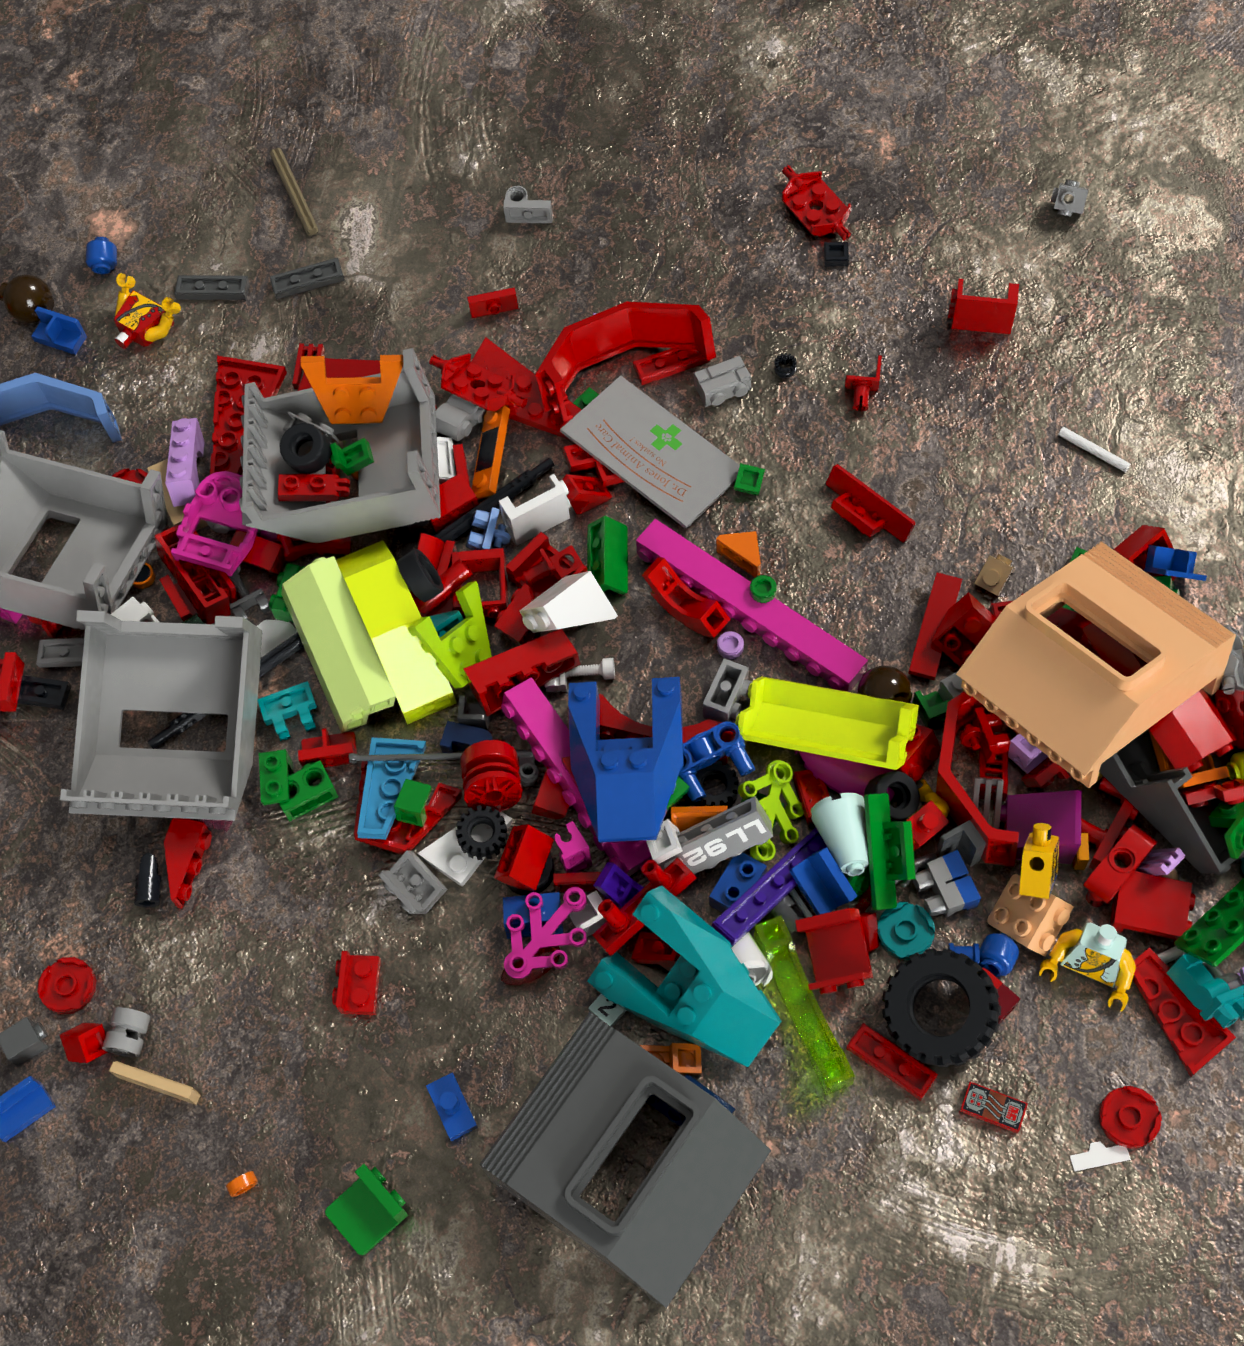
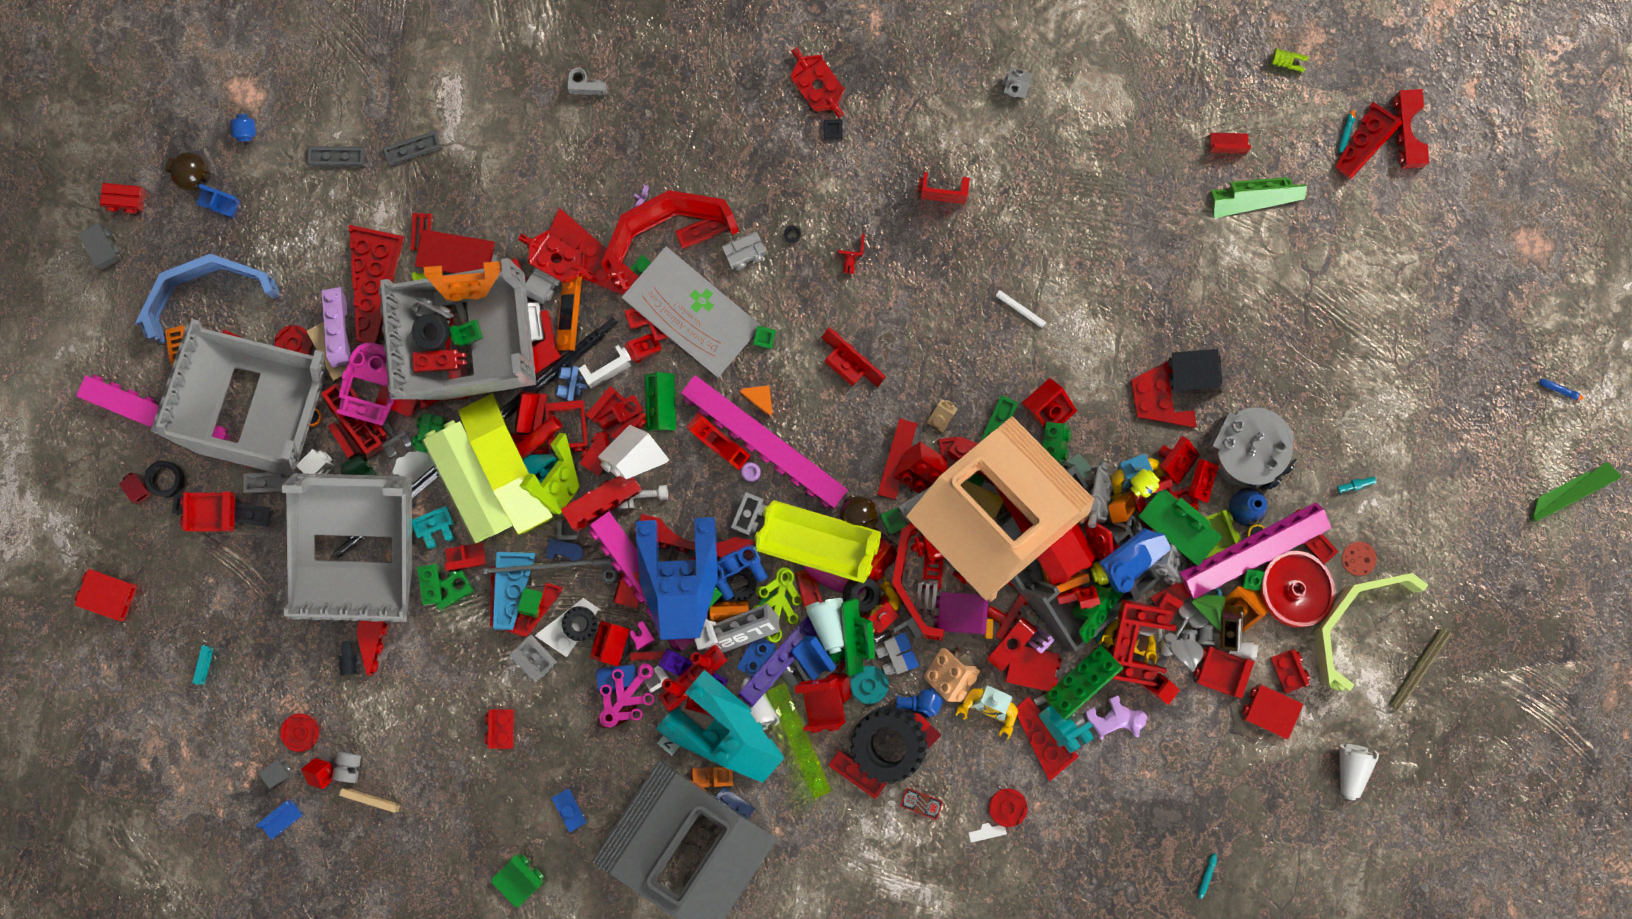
camera: 10 degrees left, 20 degrees up
torso [114,273,181,349] -> none
orange tile [226,1171,258,1197] -> none
dark tan axle [270,147,318,236] -> none
black tyre [397,549,443,602] -> none
red wheel [460,740,522,812] -> none
red plate [467,287,519,318] -> none
green tile [750,575,777,603] -> none
yellow torso [1019,823,1059,899] -> none
blue panel [1144,545,1207,581] -> none

